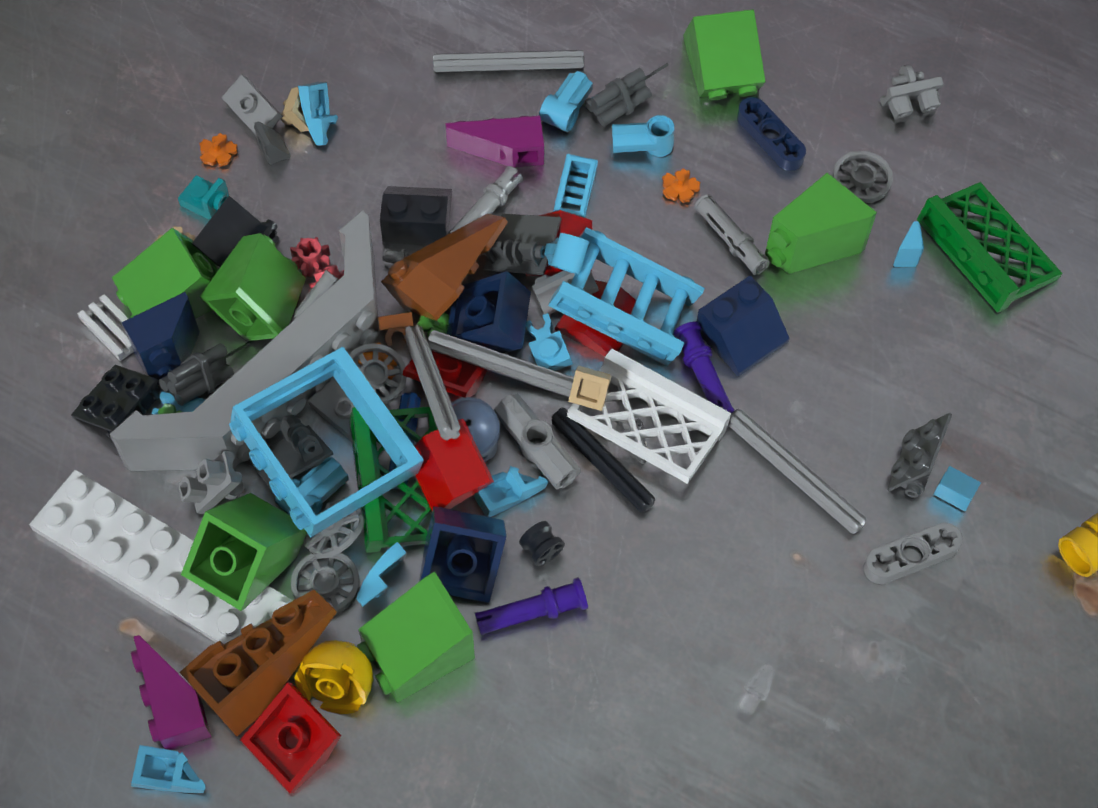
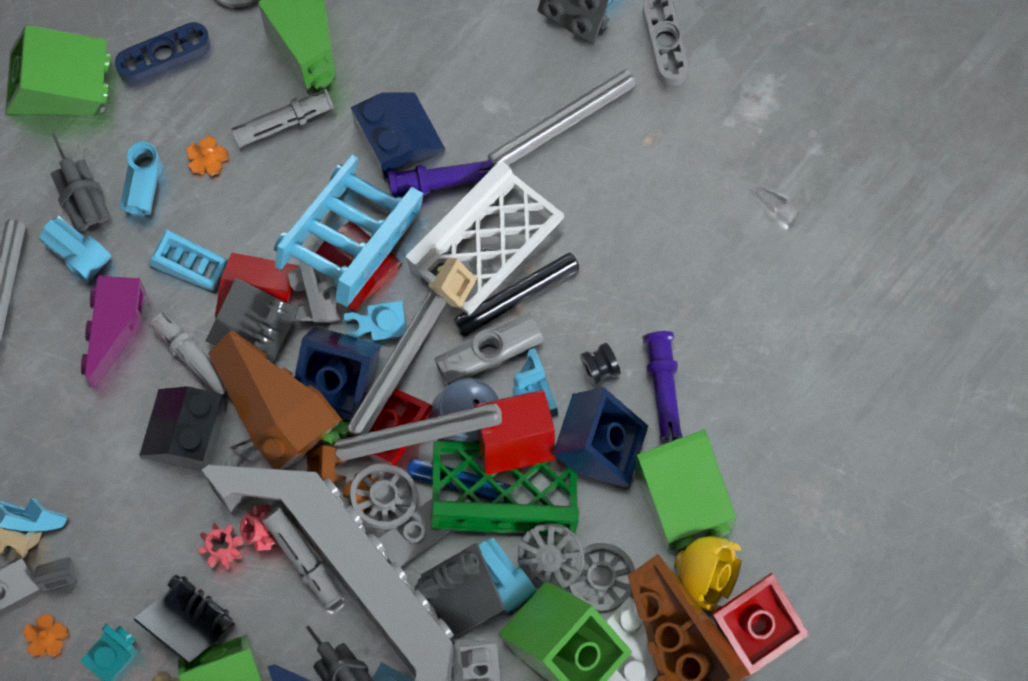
camera: 75 degrees left, 10 degrees up
bright green slope [199,233,306,341] -> none
medium azure window [229,347,424,538] -> none
medium azure slope [356,541,407,607] -> none
medium azure piece [544,233,589,275] -> none

